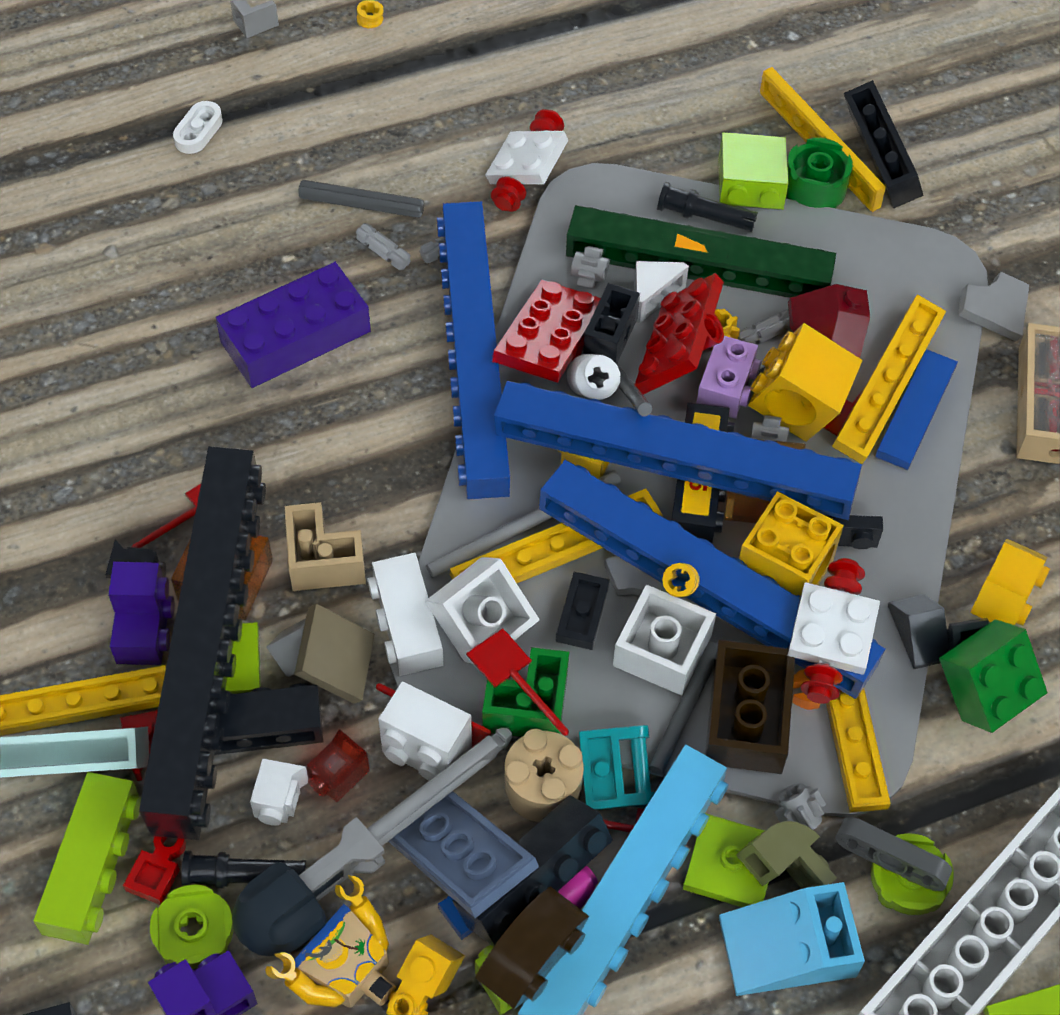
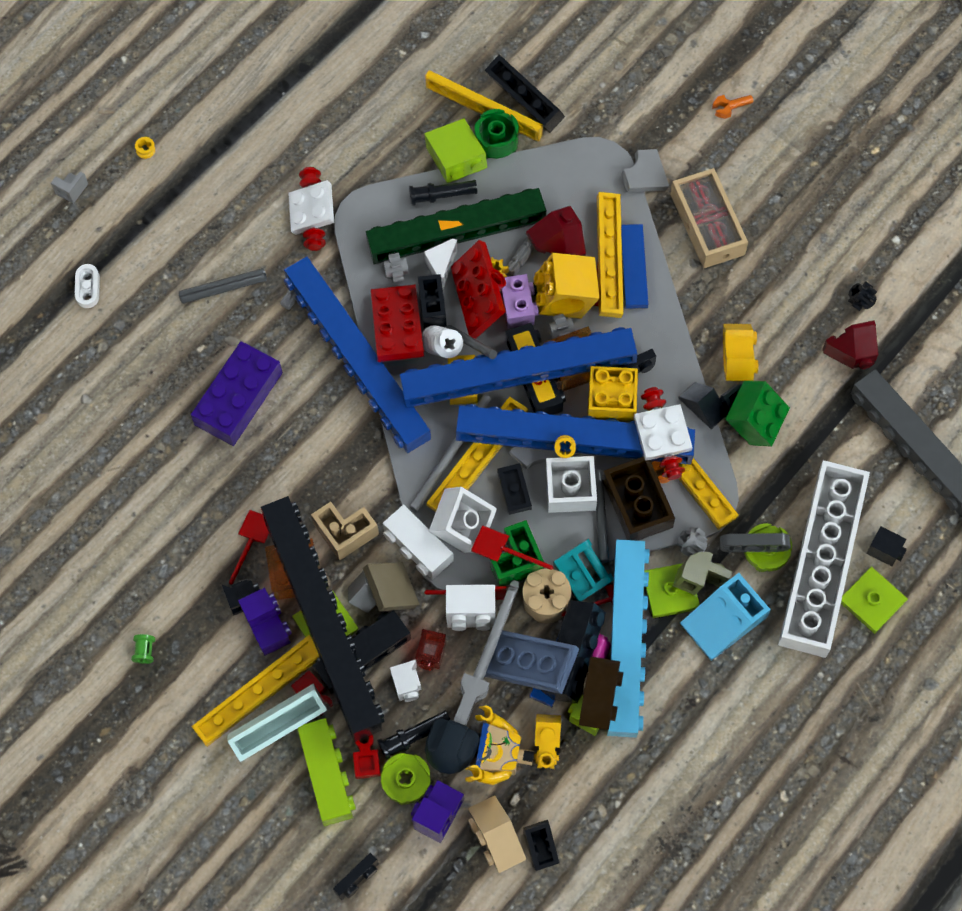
camera: 25 degrees left, 10 degrees up
light grey axle [356,223,411,270] -> none

